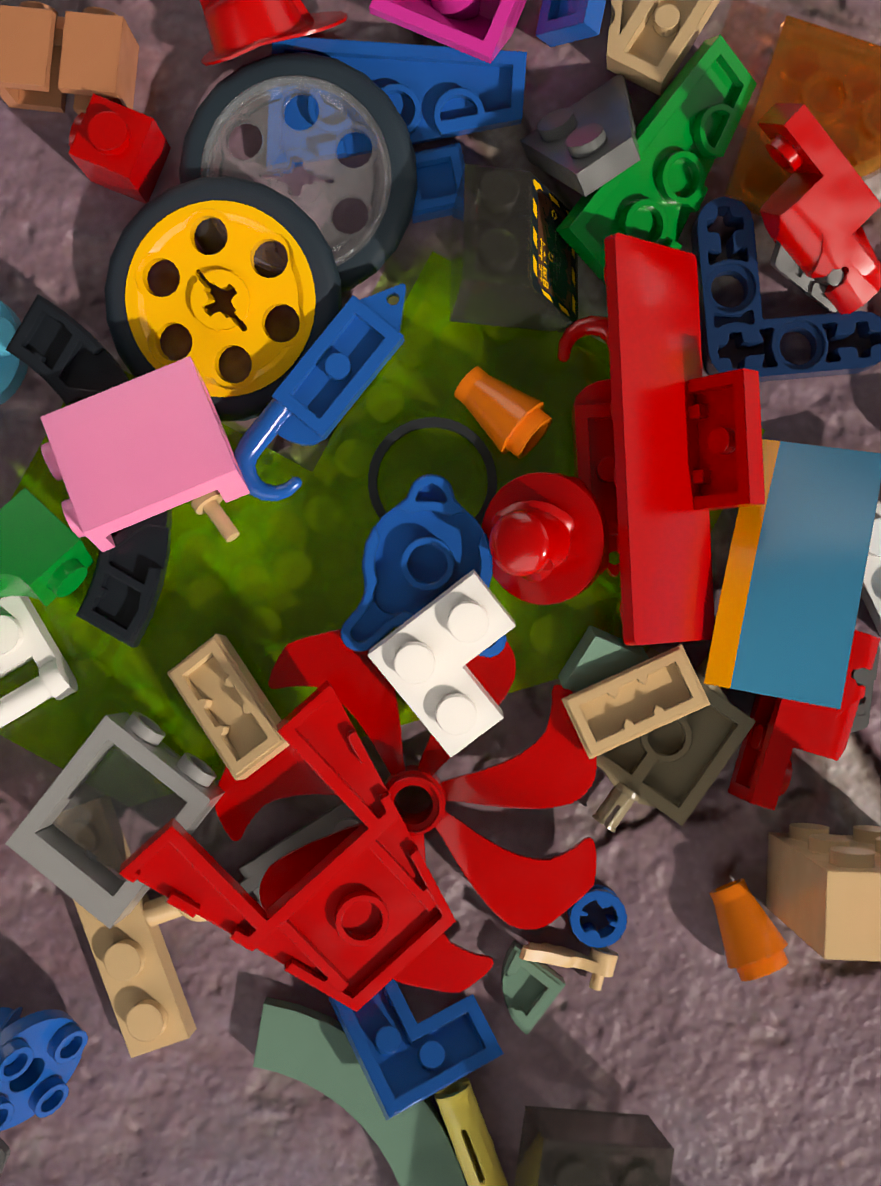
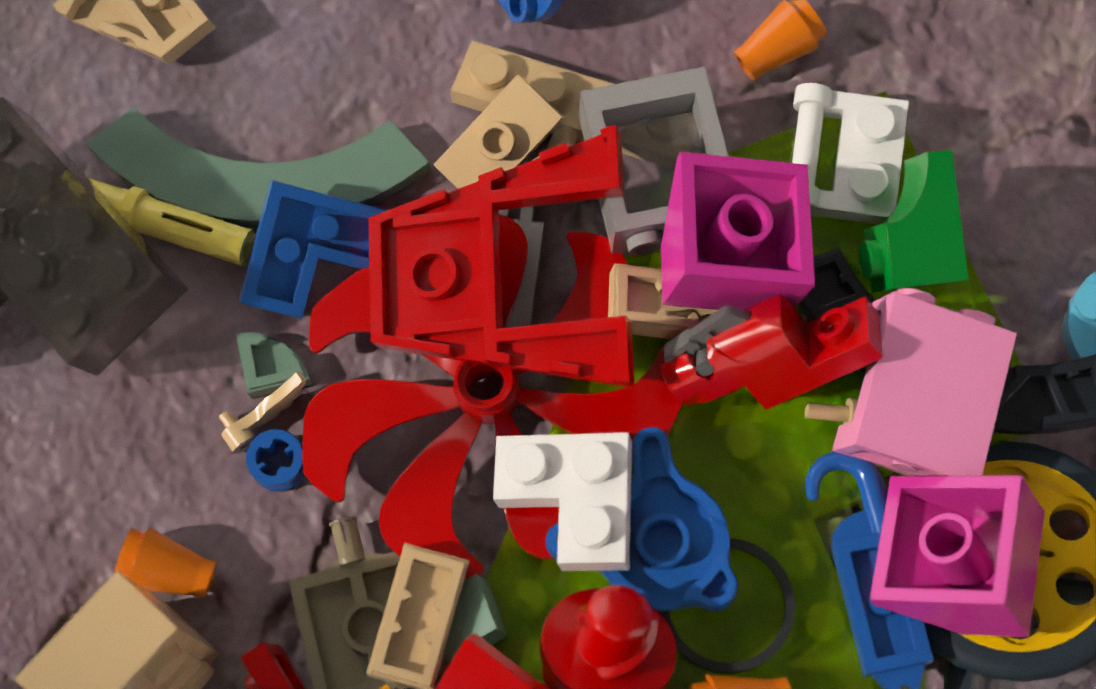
camera: 130 degrees right, 15 degrees down
none -> tan plate [433,74,565,189]
none -> dark pink slope [661,152,815,310]
none -> red plate [661,294,883,410]
none -> dark pink slope [870,476,1045,637]

